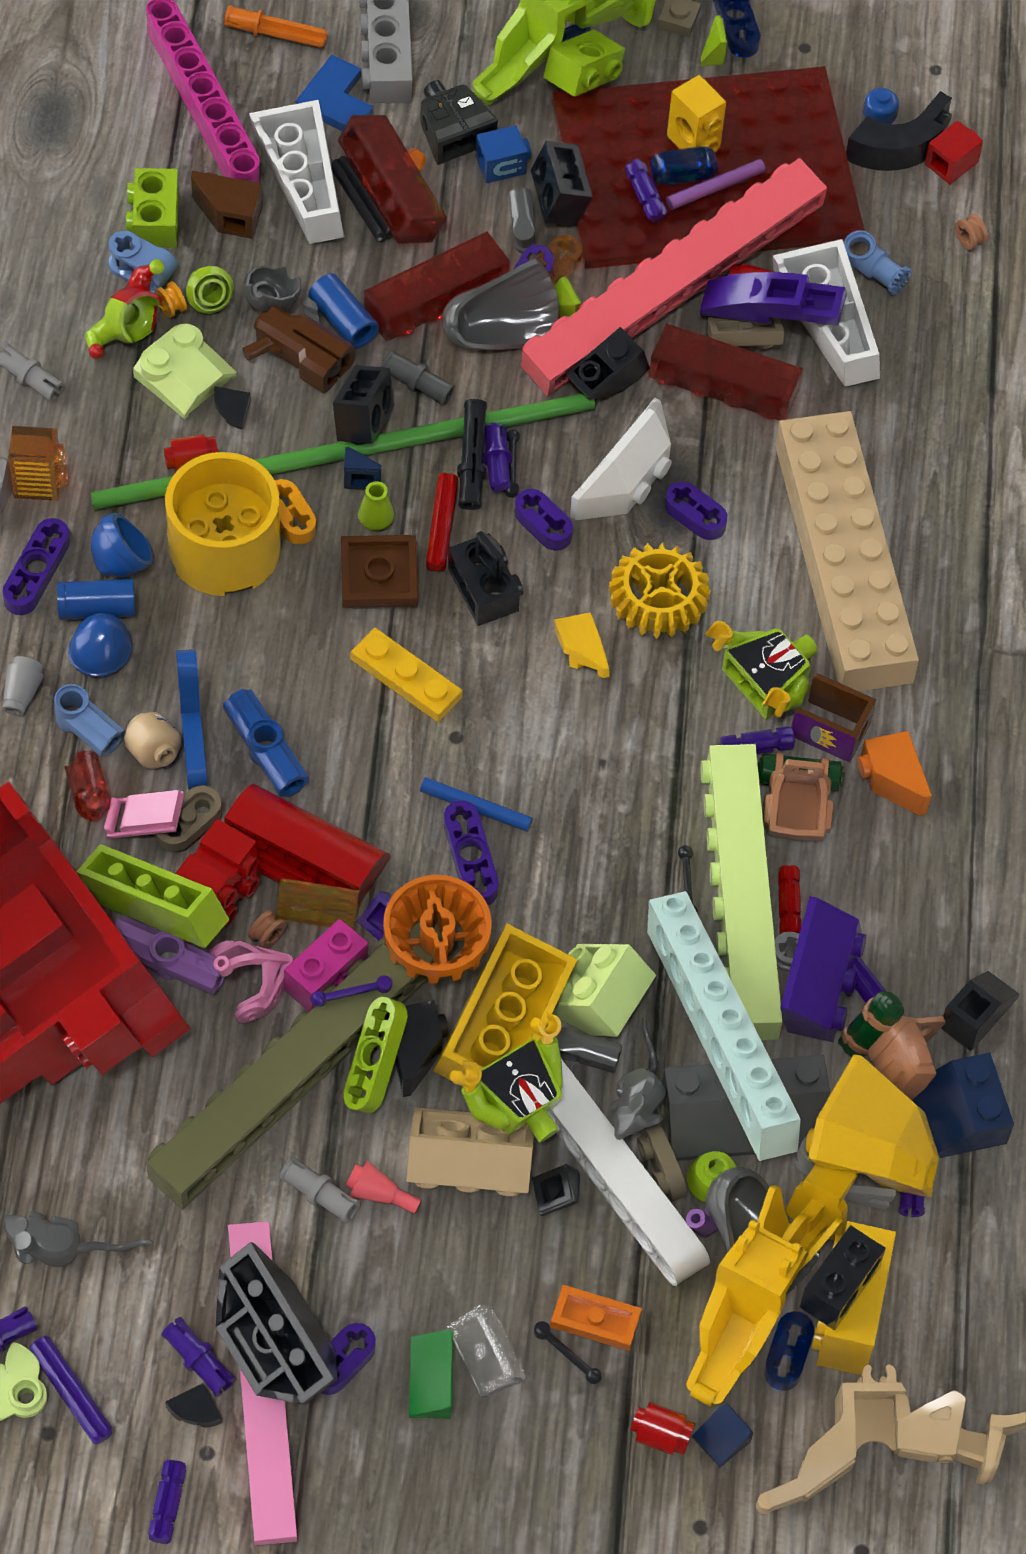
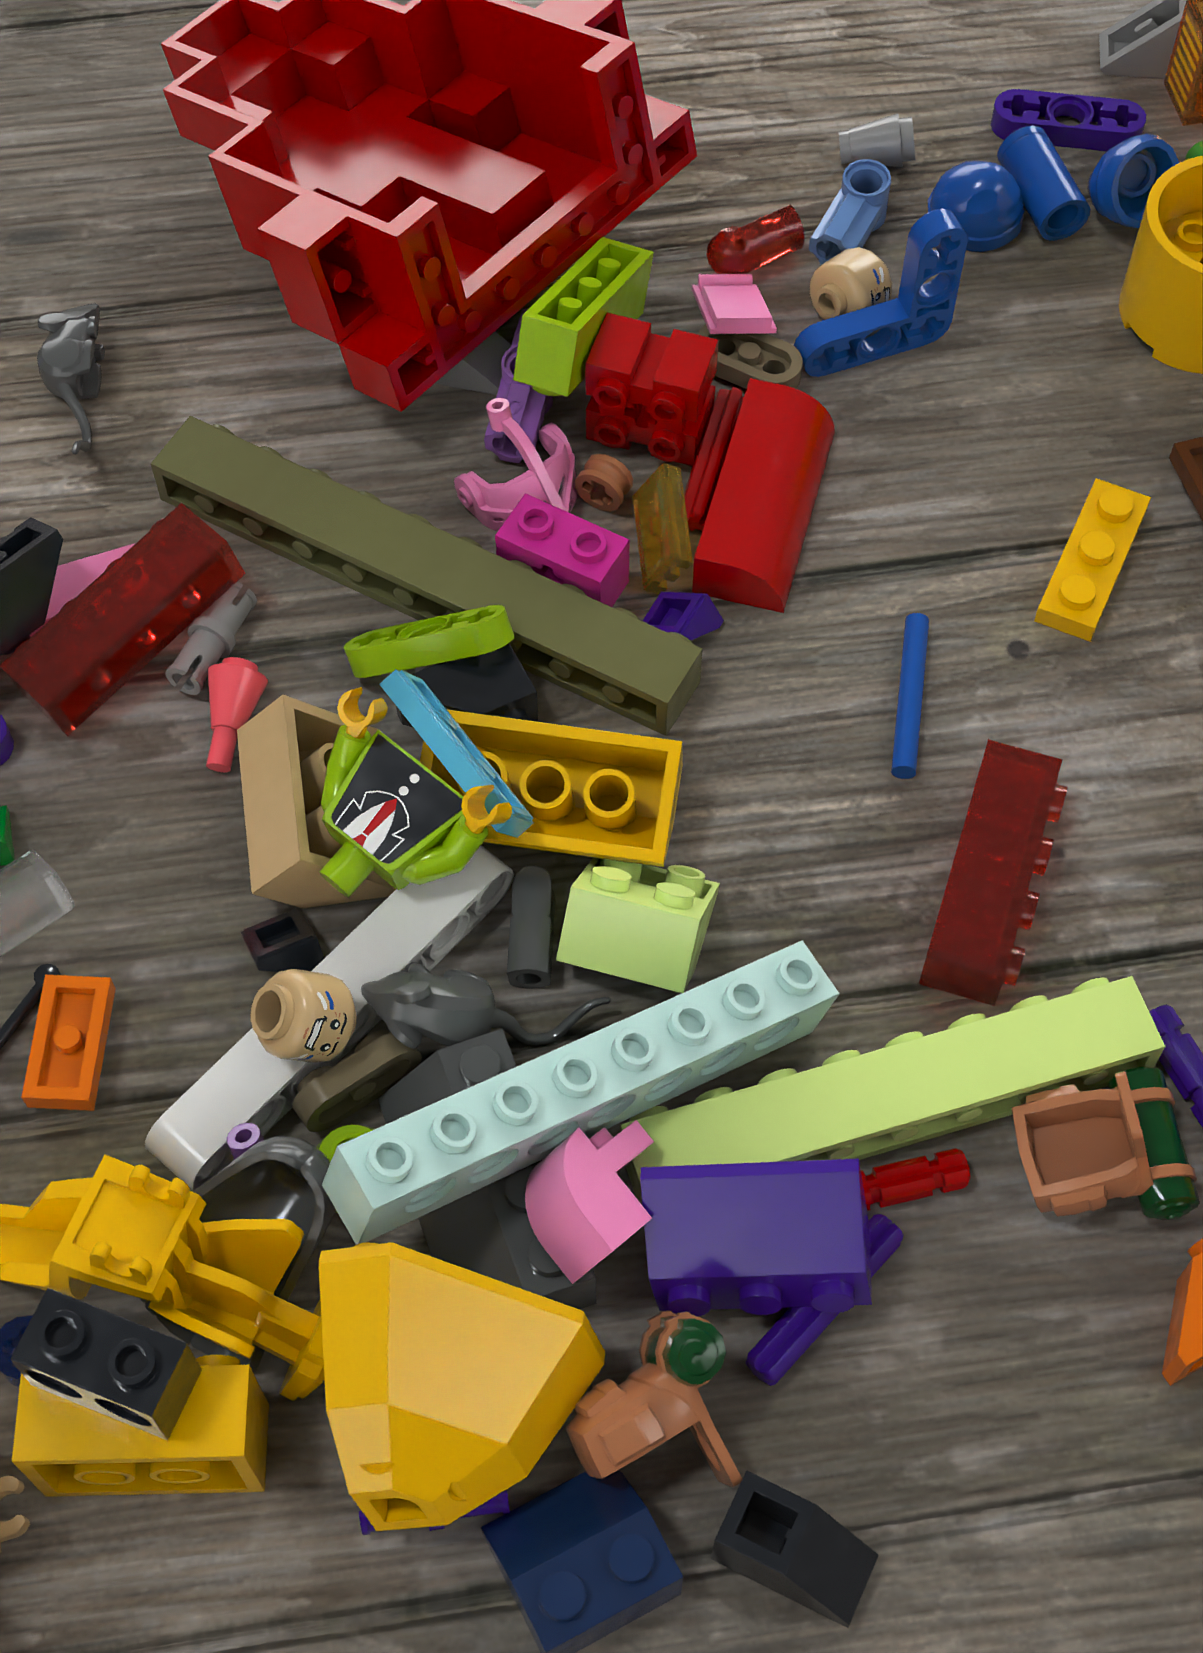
camera: 80 degrees right, 0 degrees up
blue piece [223,689,309,797] -> none
dark purple hinge [310,975,392,1007] -> none
orange gear [383,875,492,983] -> none
dark purple beam [444,800,499,905] -> none
black hinge [678,845,698,912] -> none
none -> clear red brick [0,503,246,737]
none -> tan head [251,969,357,1063]
none -> medium azure tile [379,669,534,838]
none -> bright pink brick [525,1120,654,1284]
none -> clear red brick [919,739,1068,1006]

